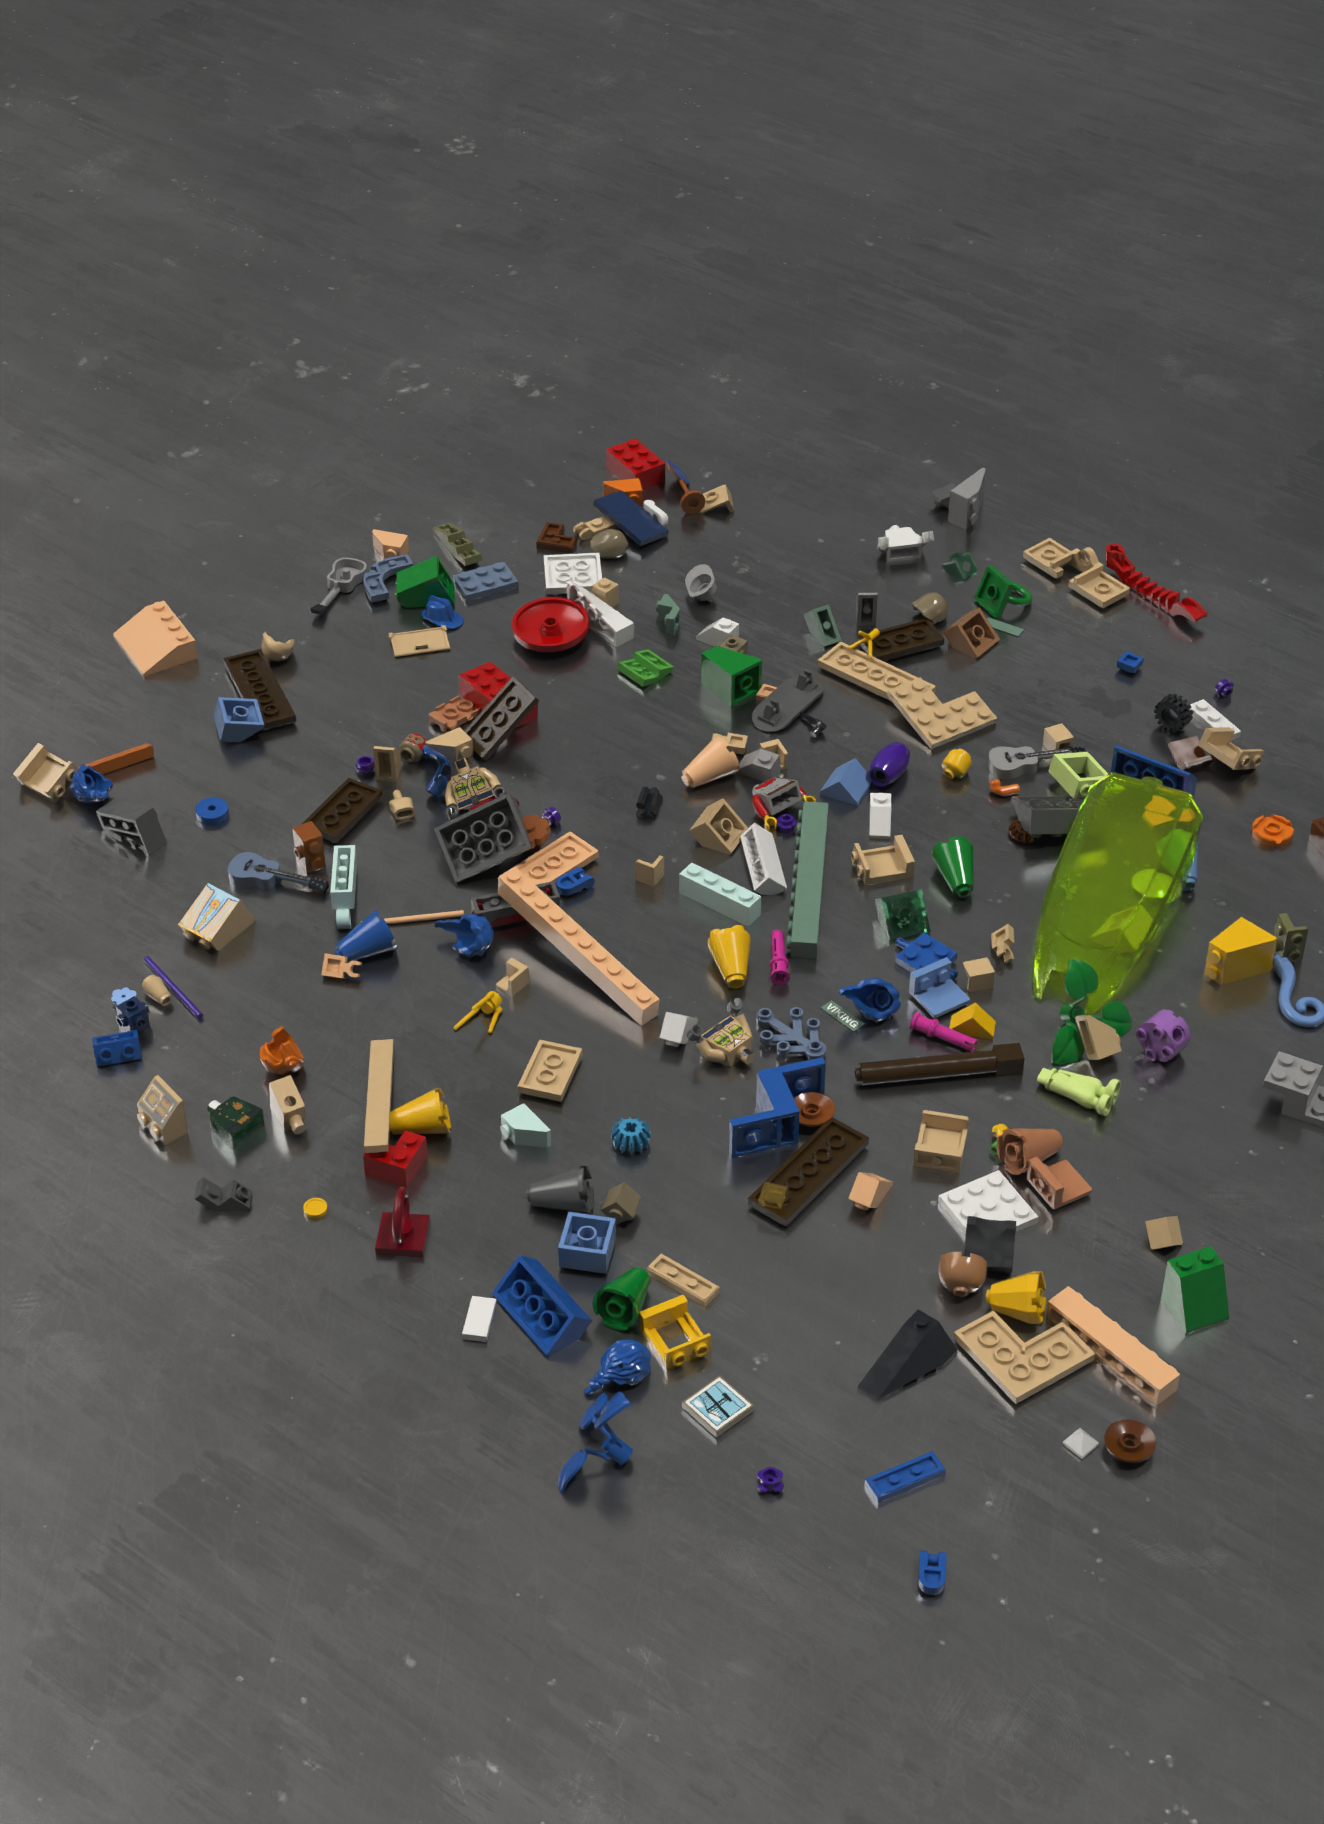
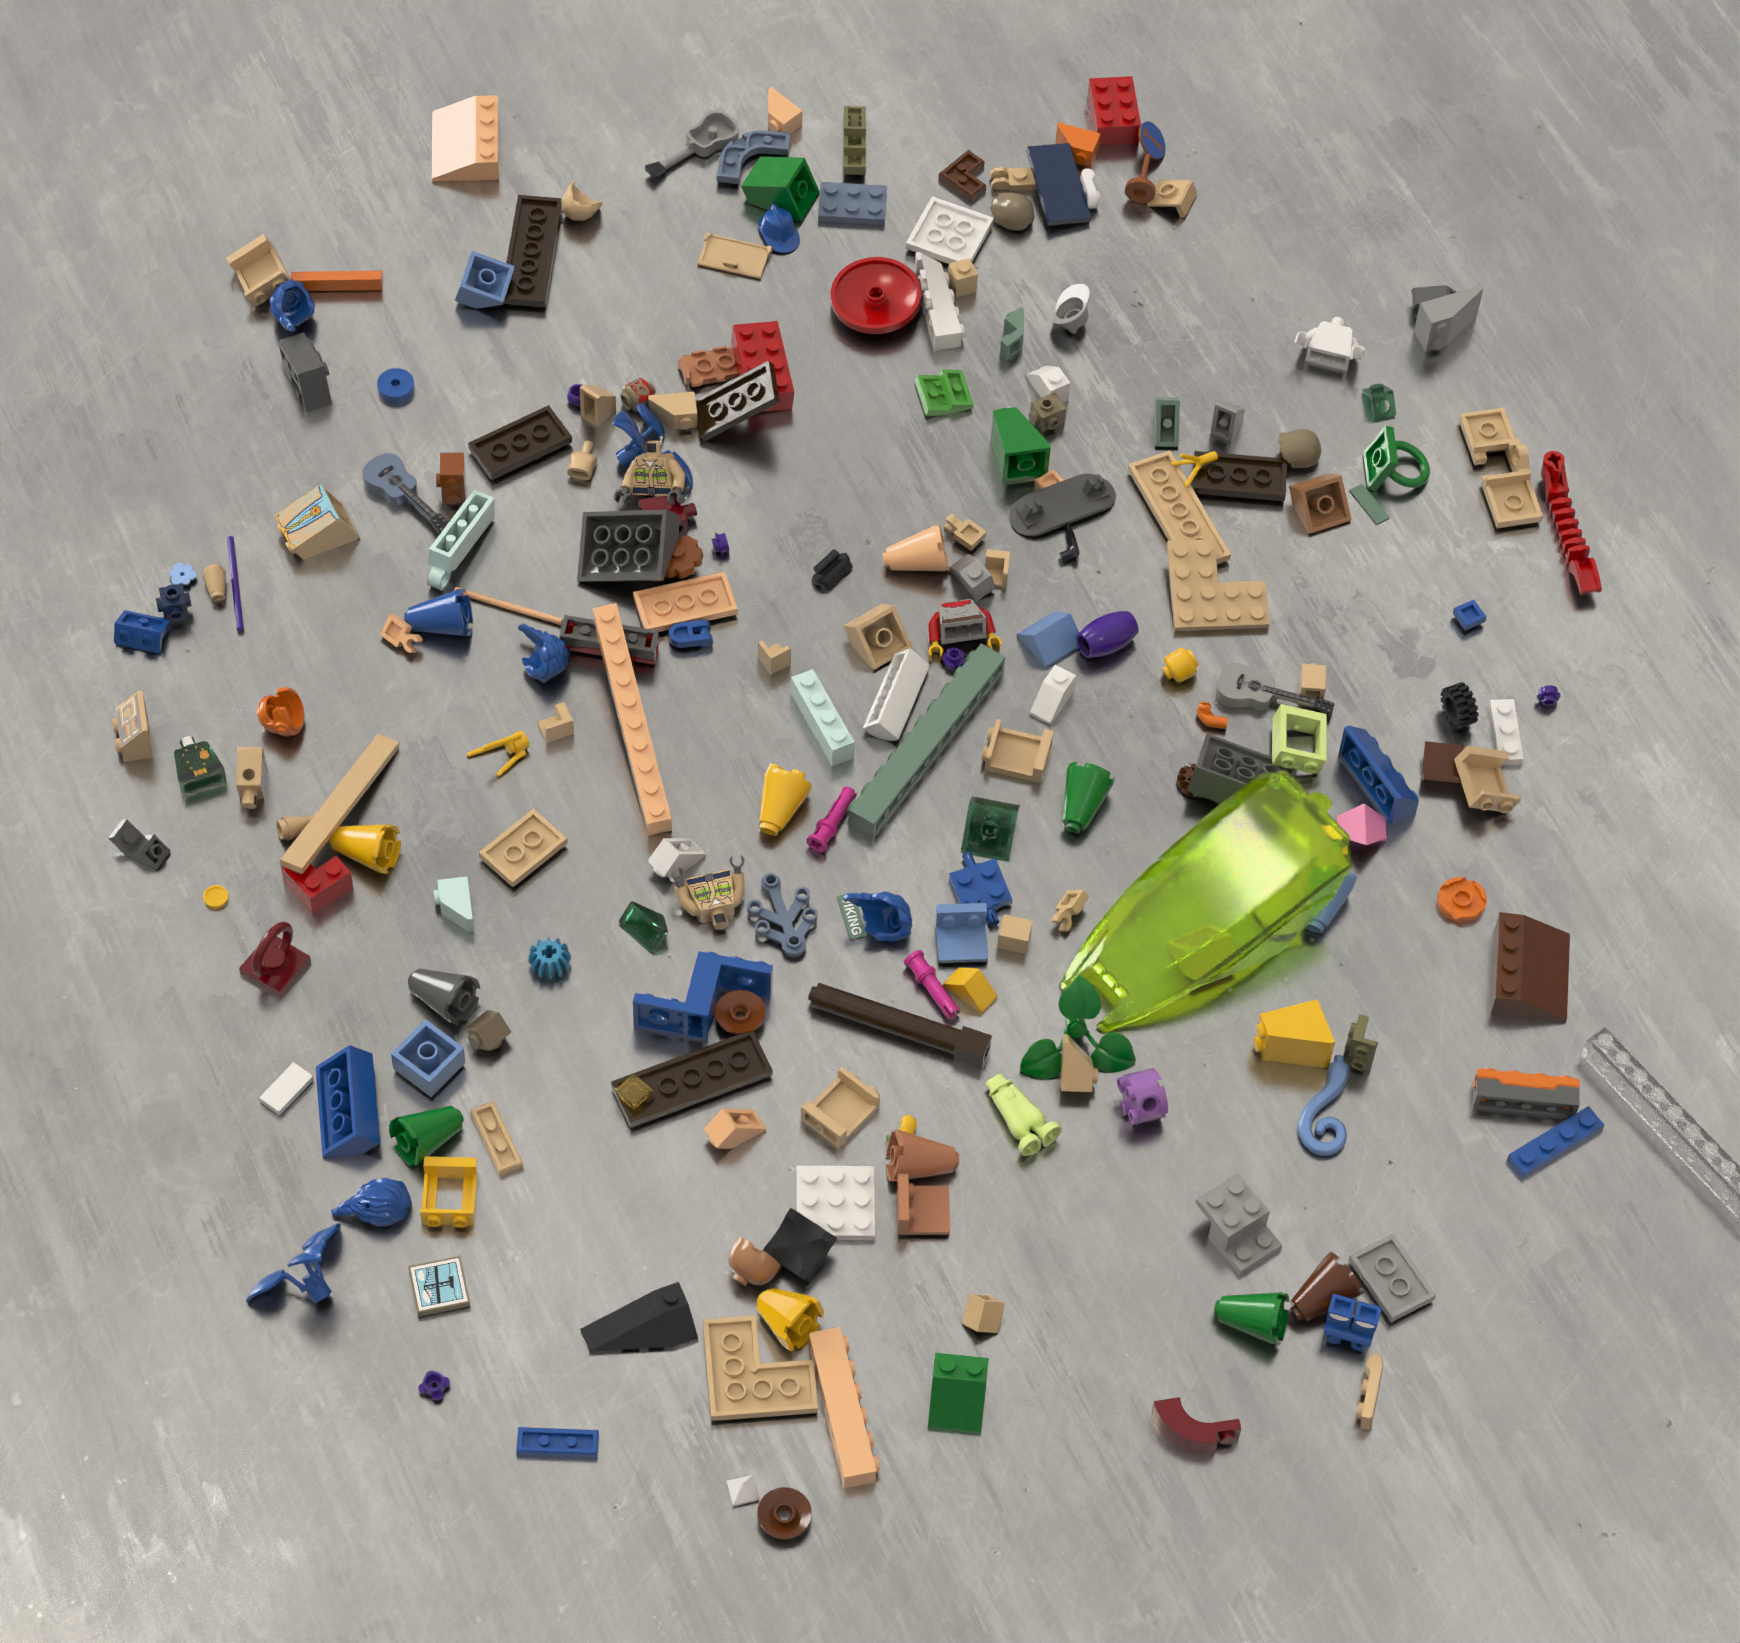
camera: 25 degrees right, 15 degrees up
blue plate [918,1550,947,1595] -> none
none -> tan cone [276,815,313,841]
none -> clear green slope [618,901,668,952]

